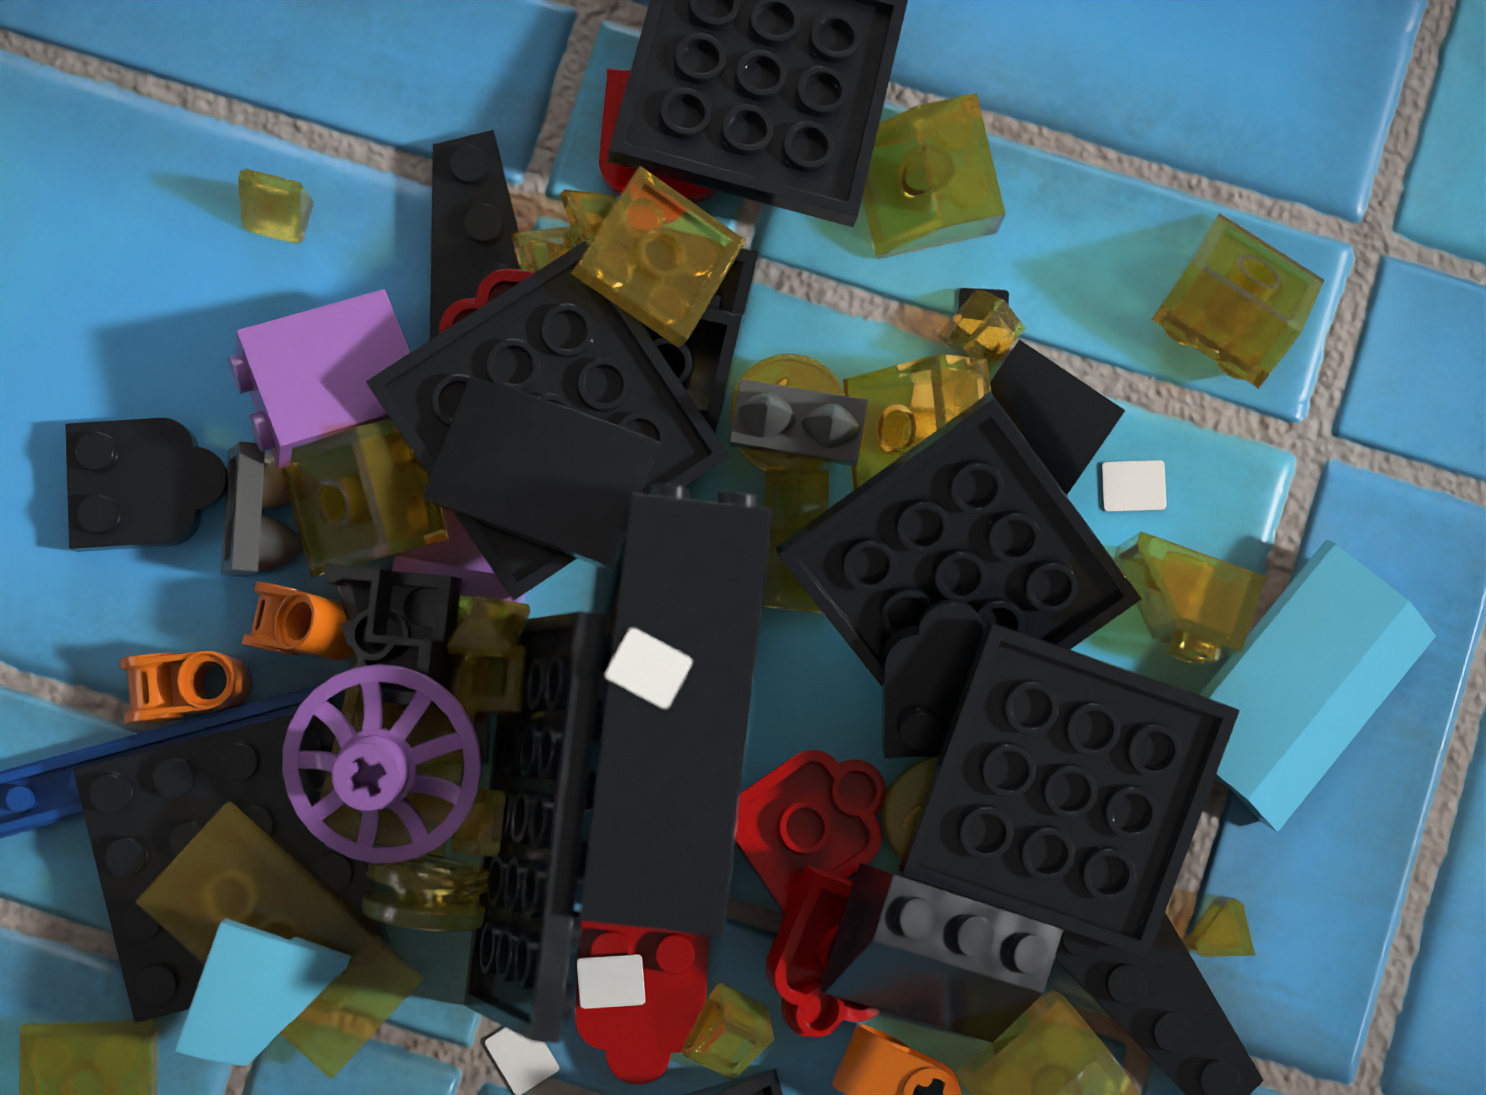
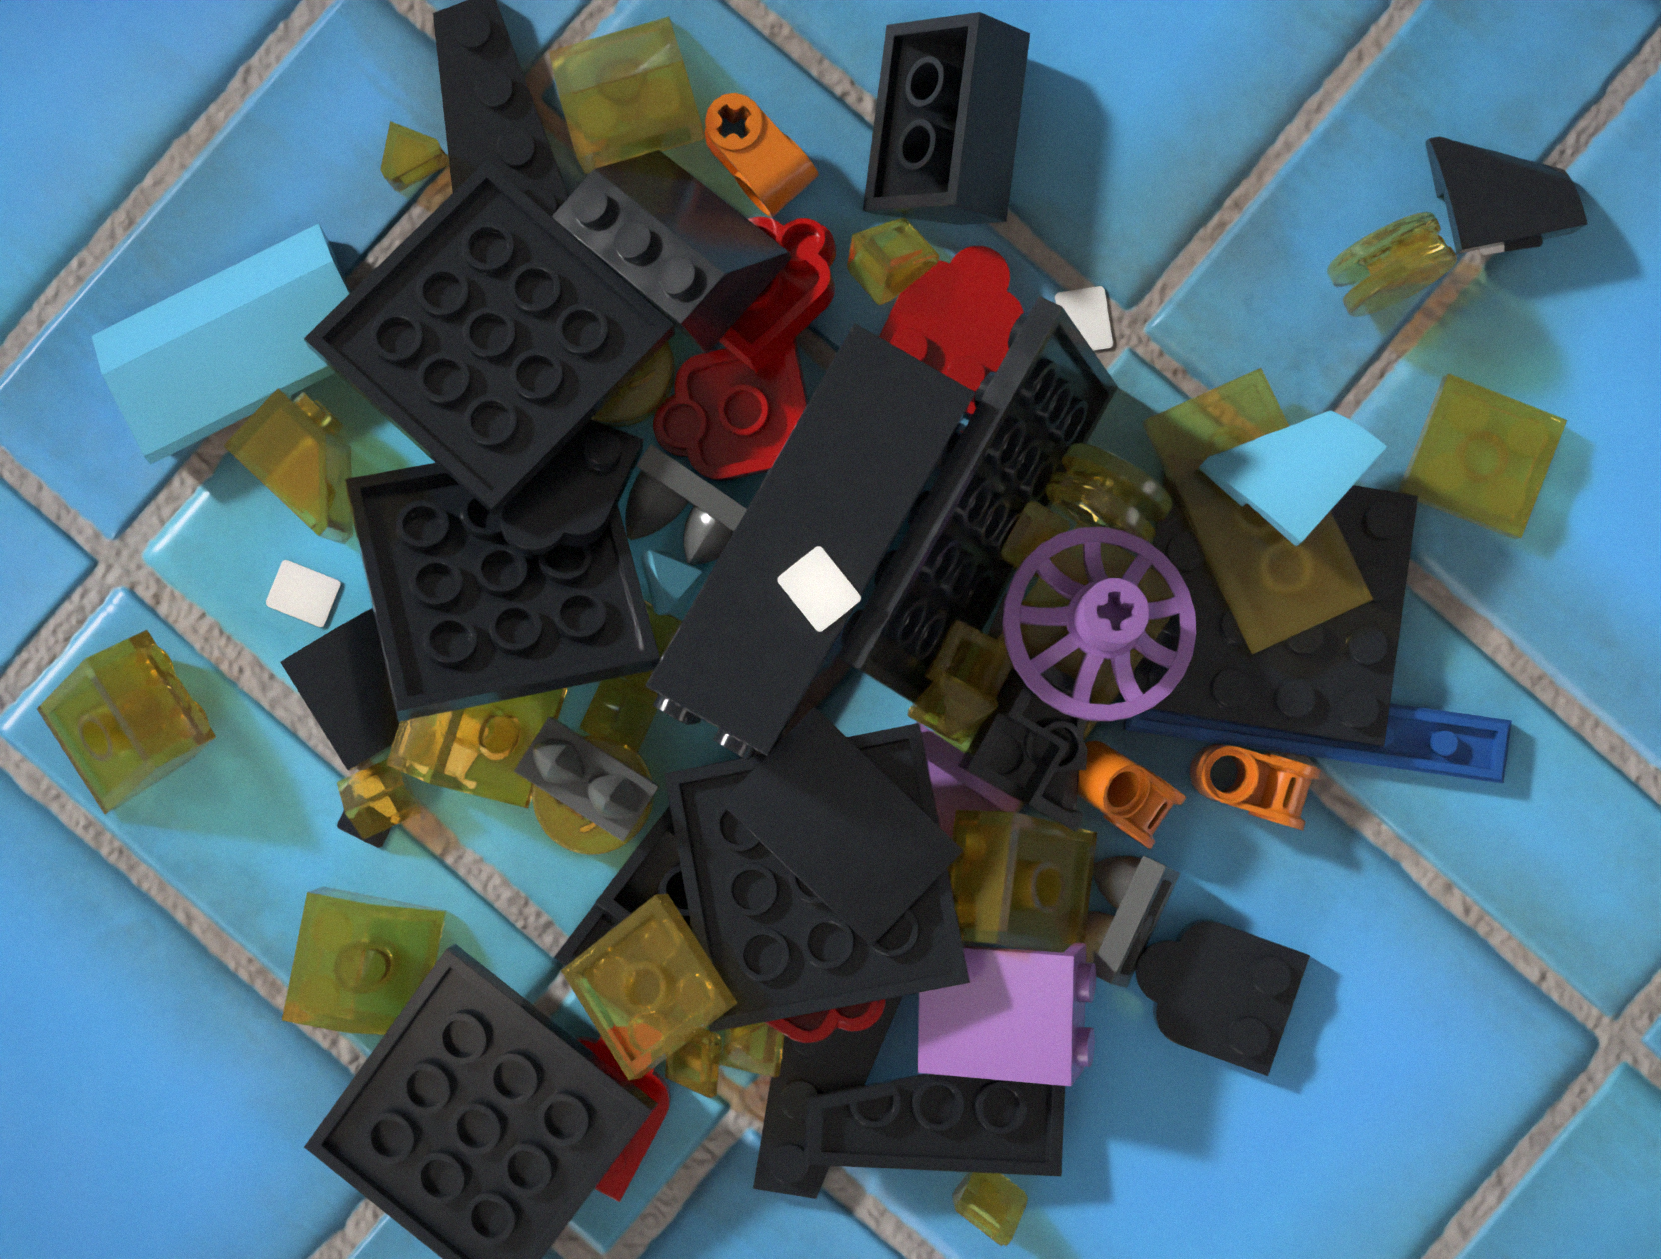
camera: 155 degrees left, 5 degrees up
white sticker [577,954,645,1009] -> none
none -> dark grey tile [625,444,747,565]
none -> medium azure slope [640,550,702,615]
none -> black wing [803,1073,1065,1176]

